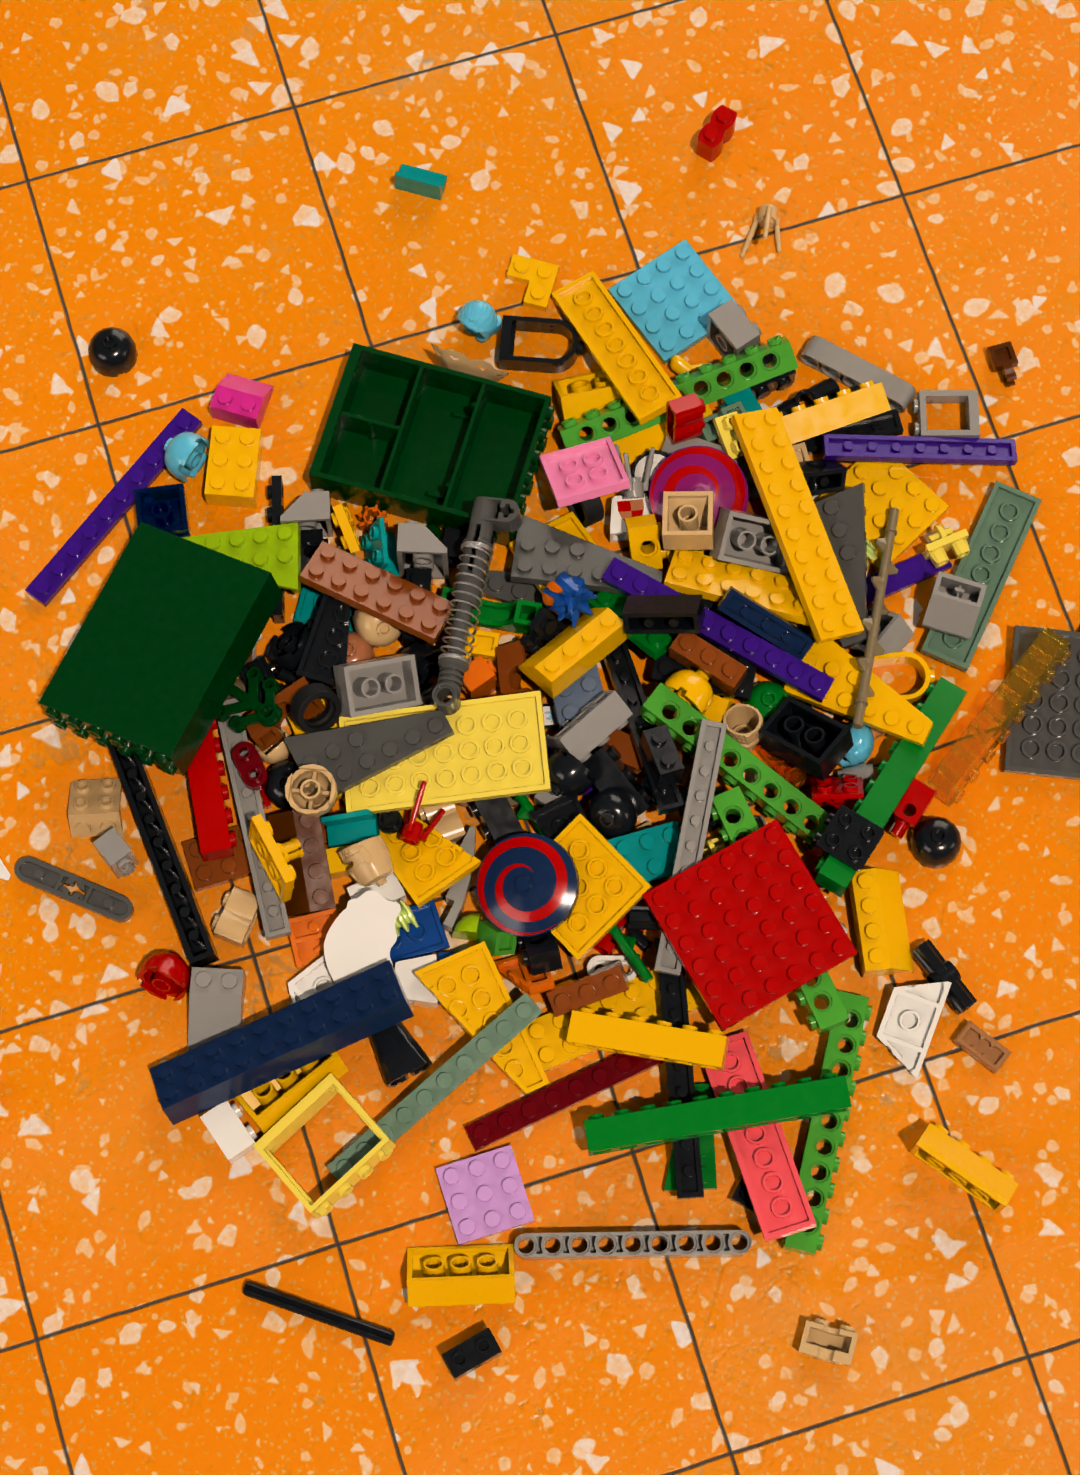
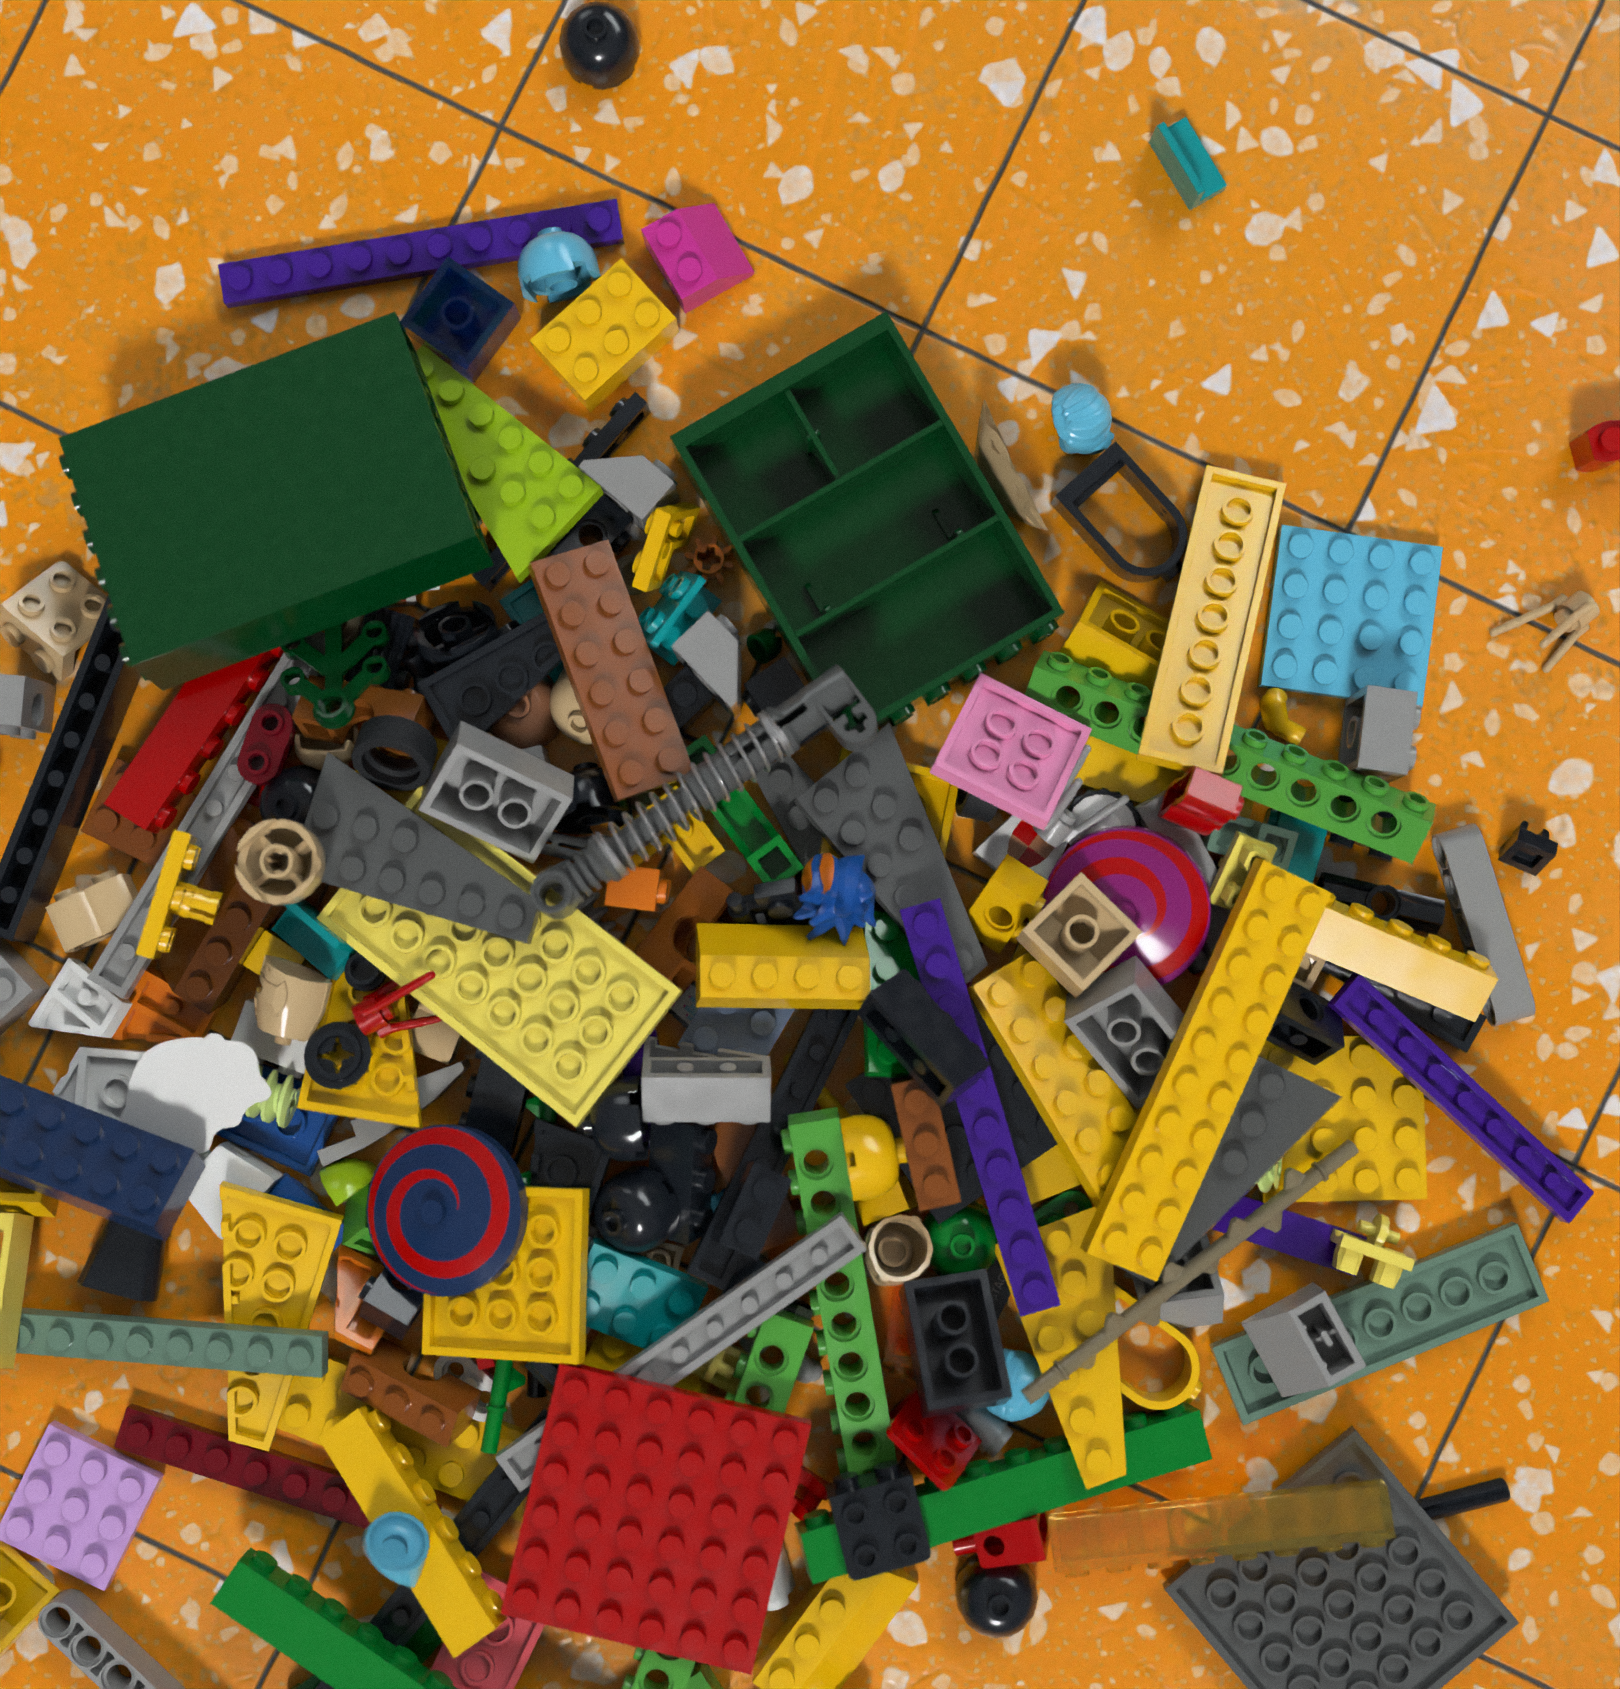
camera: 45 degrees right, 15 degrees up
yellow plate [507,254,559,311] -> none
dark blue plate [717,586,815,661] -> none
light grey window [912,390,980,438] -> none
none -> white wing [28,958,133,1038]
none -> black gear [304,1022,373,1090]
none -> medium azure piece [362,1512,430,1587]
none -> black tile [1498,821,1558,876]

